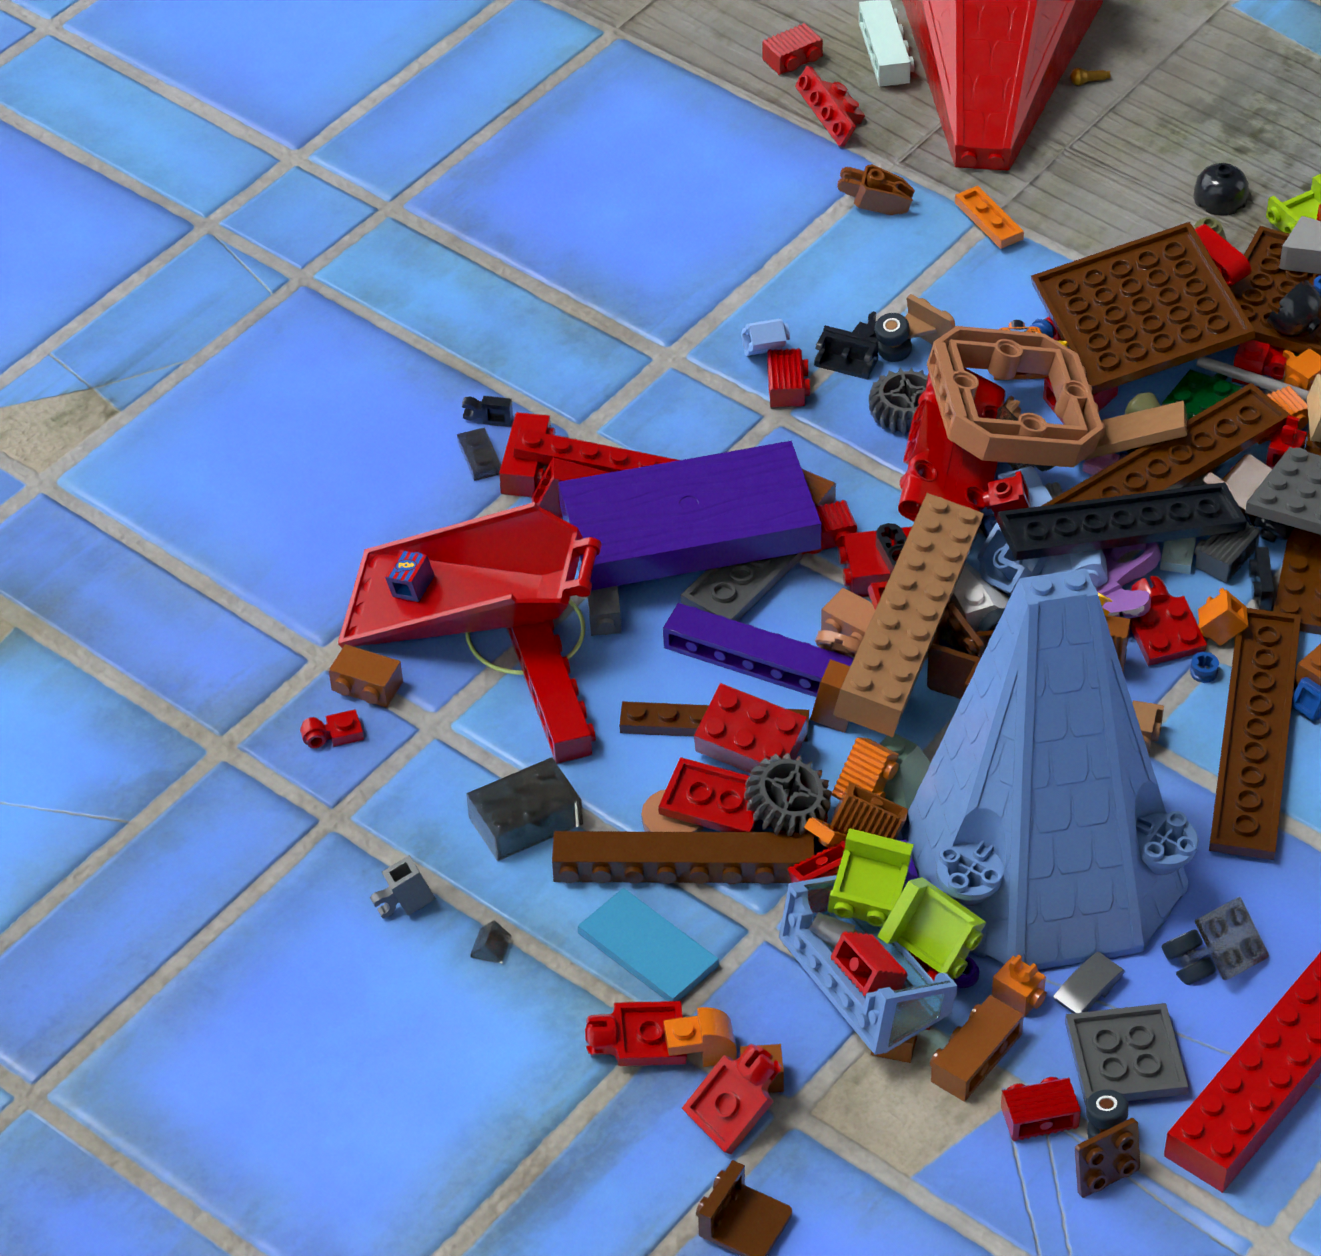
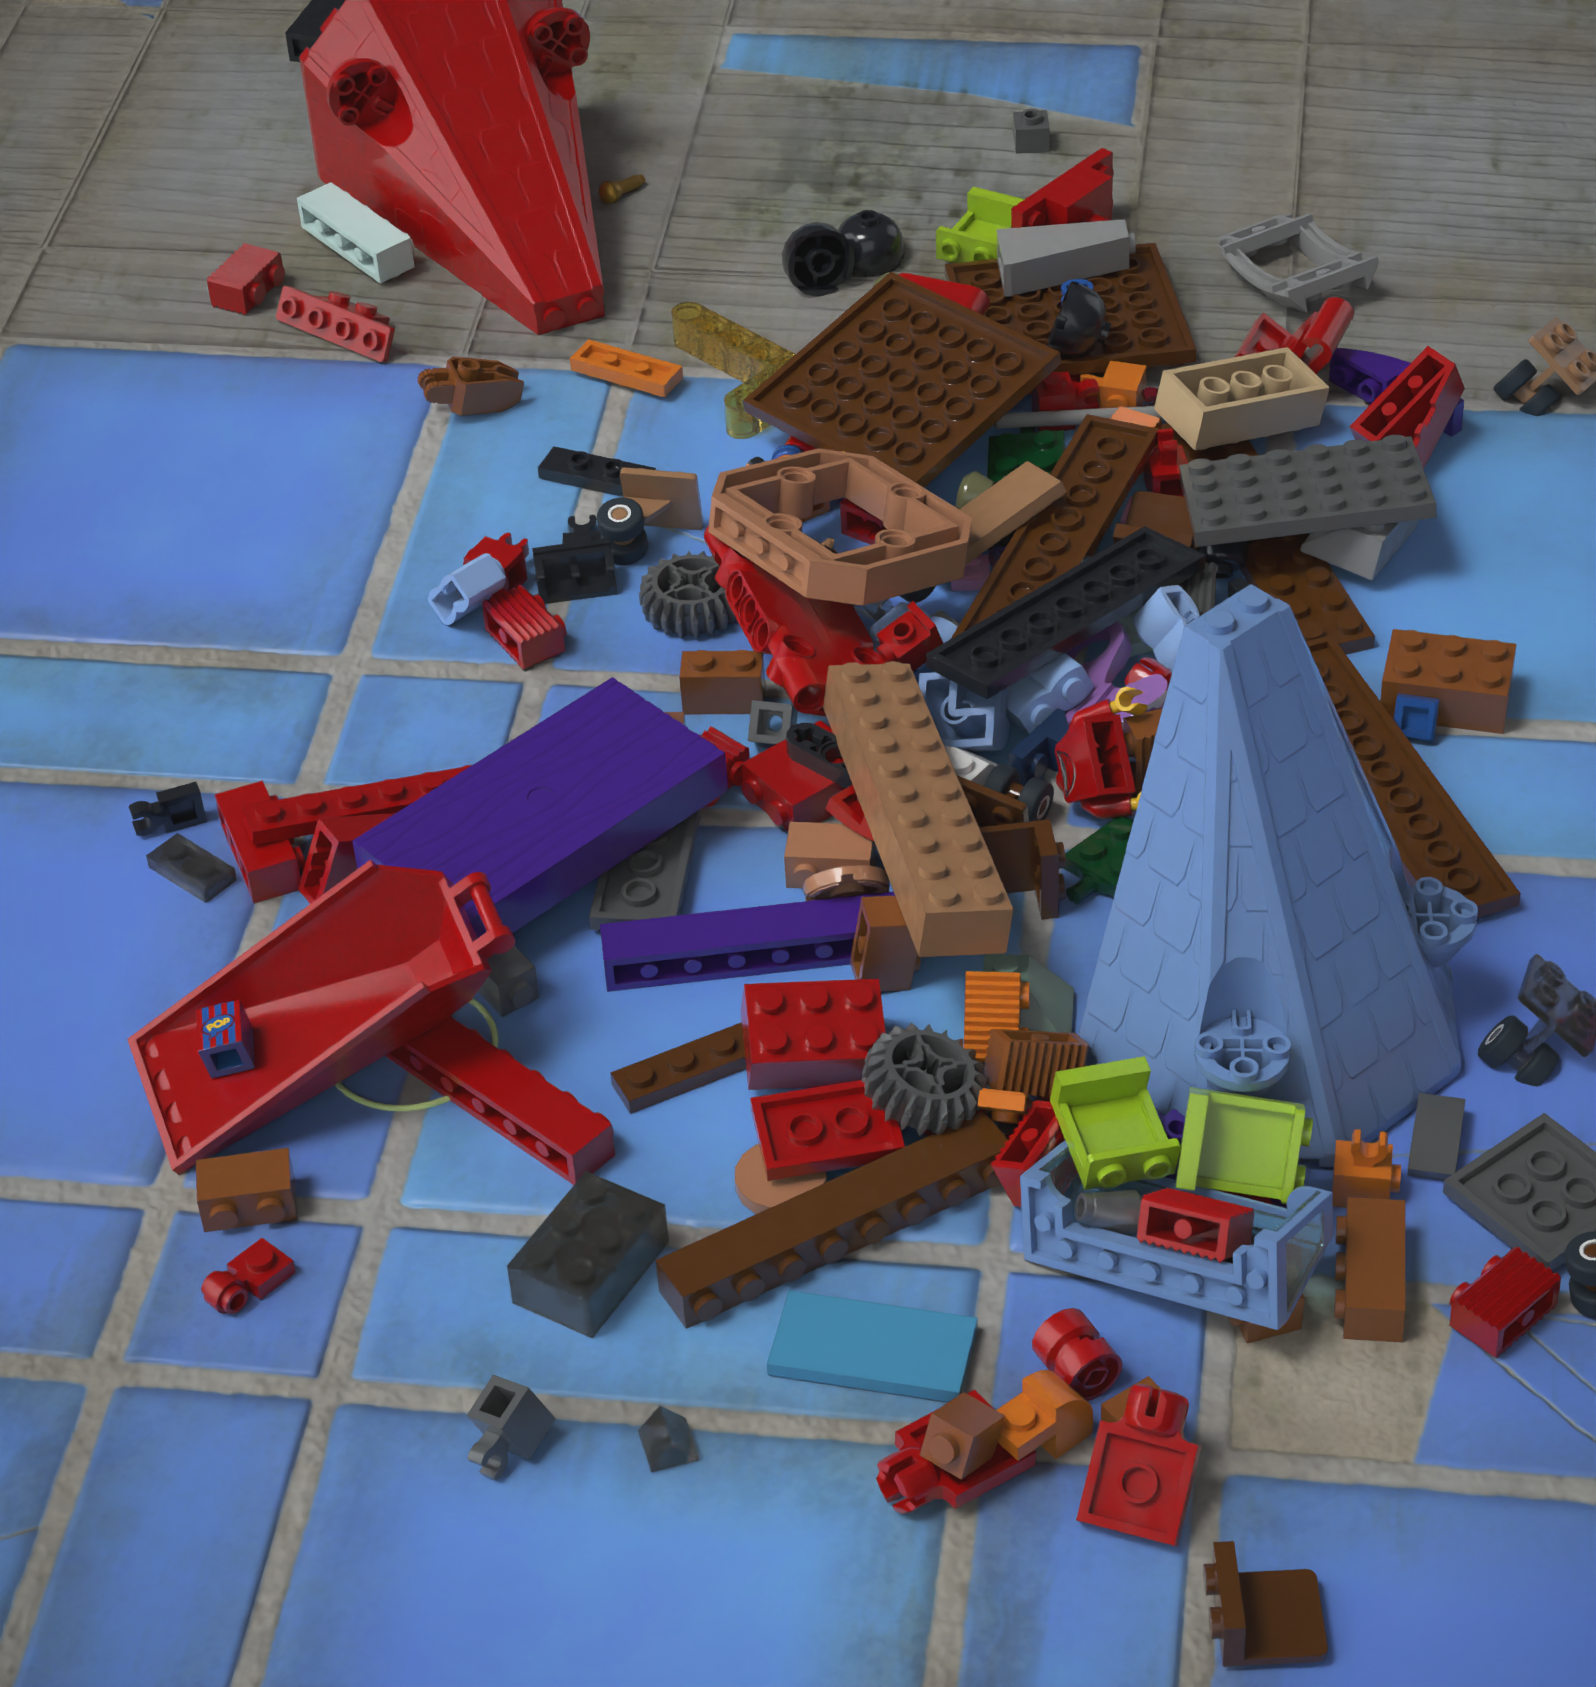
camera: 30 degrees left, 5 degrees down
none -> red brick [463,532,529,597]
none -> black plate [538,446,656,496]
none -> clear yellow beam [671,302,796,439]
none -> dark orange brick [679,650,766,715]
none -> dark grey plate [748,700,798,744]
none -> black cylinder [782,222,855,297]
none -> dark orange brick [920,1392,1005,1480]
none -> red wheel [1032,1308,1122,1401]
none -> light blue brick [1132,585,1199,672]

